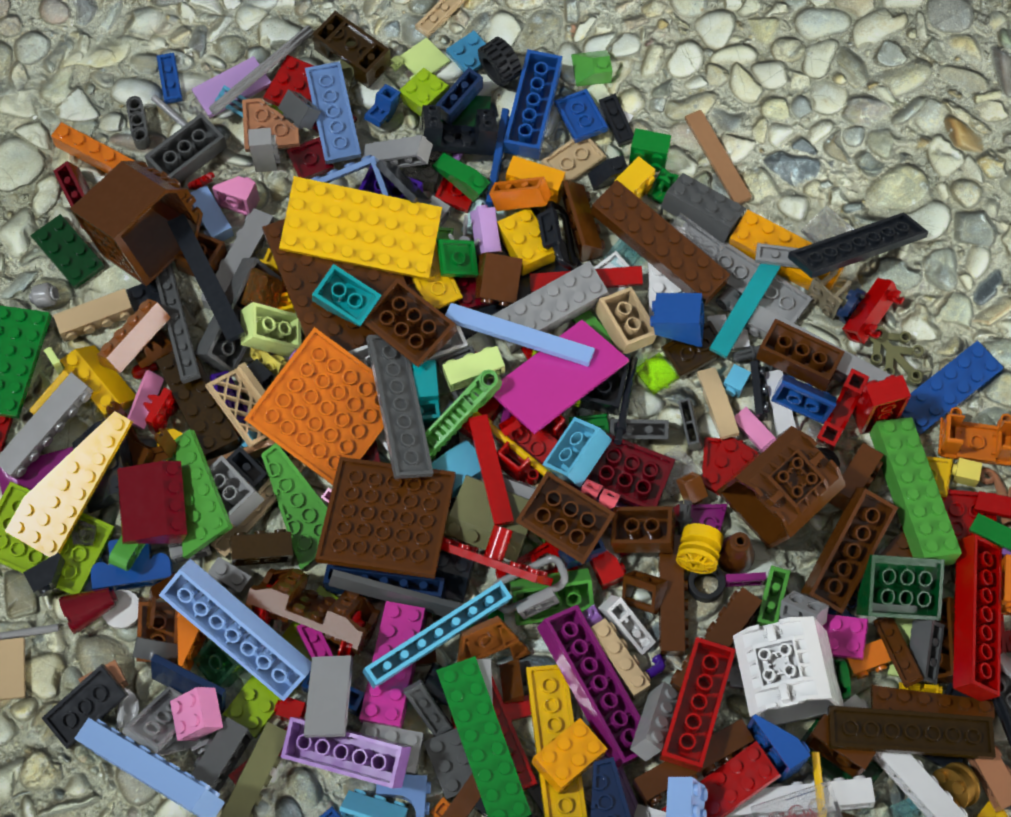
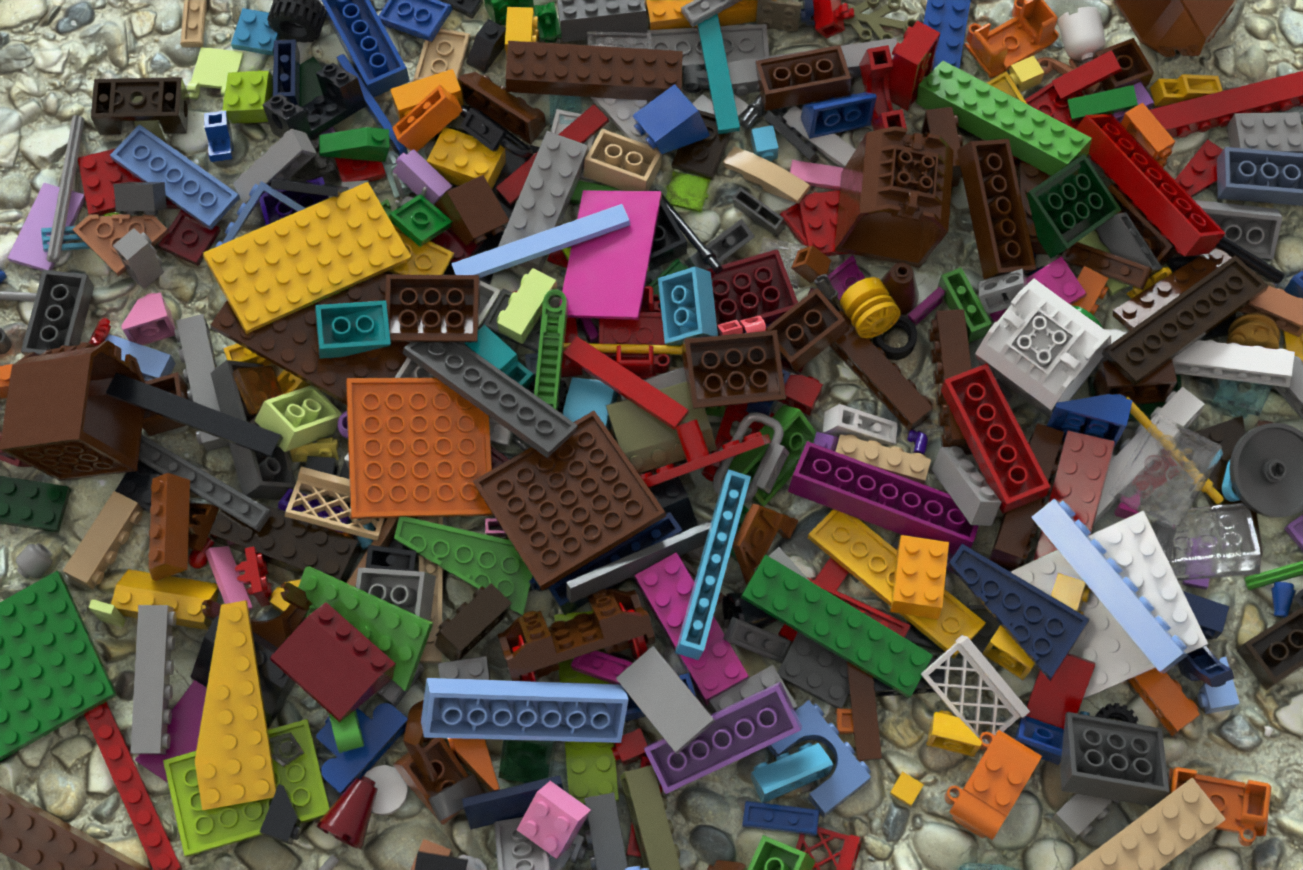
camera: 40 degrees left, 0 degrees up
yellow tile [30,365,74,415] -> none
red tile [499,415,523,441] -> none
reddish brown slope [499,659,524,703] -> none
reddish brown tile [622,570,668,615] -> none

